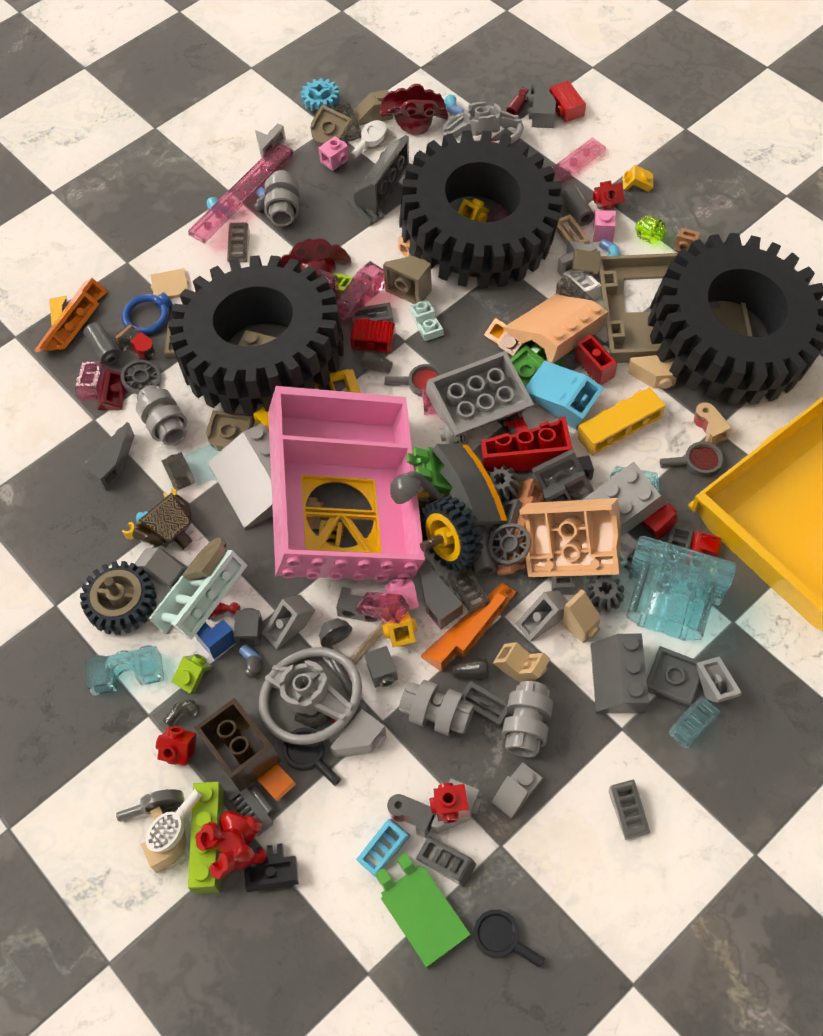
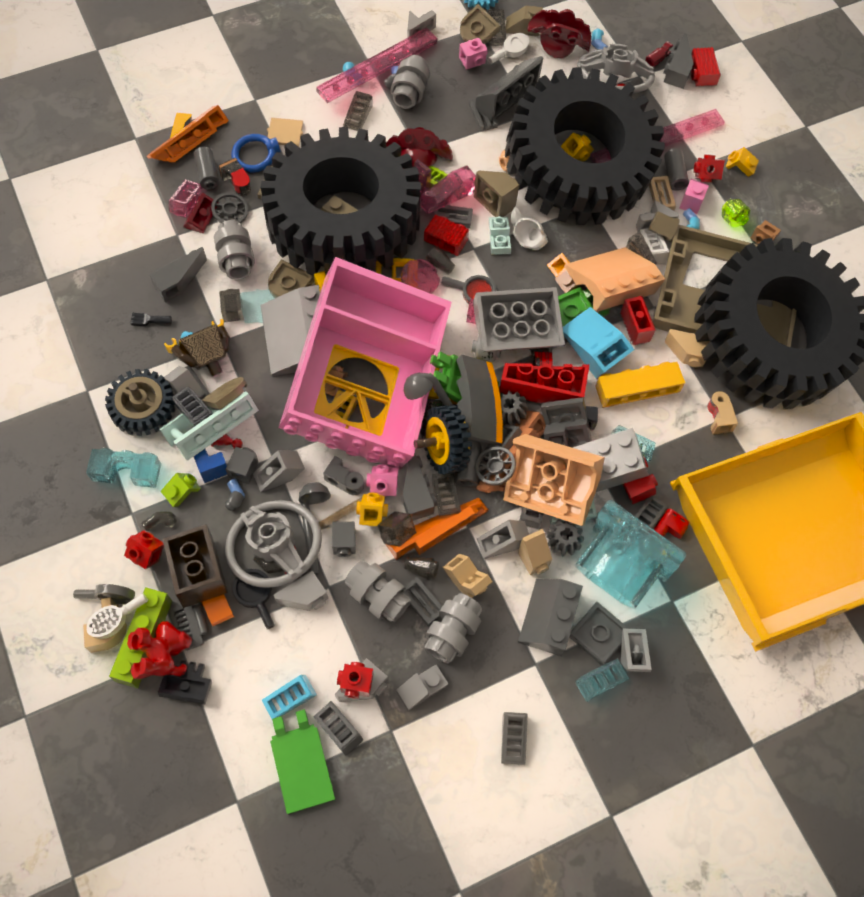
camera: 10 degrees right, 5 degrees up
clear pink slope [355,592,409,624] -> none
dark grey leg [387,794,436,838] -> none
black piece [474,909,545,968] -> none
dark grey piece [659,441,723,478] -> none
none -> black piece [130,312,172,326]
none -> black slope [172,387,213,427]
none -> clear smoke brick [378,511,417,547]
none -> clear pink tile [400,259,440,294]
none -> white hair [511,206,548,251]

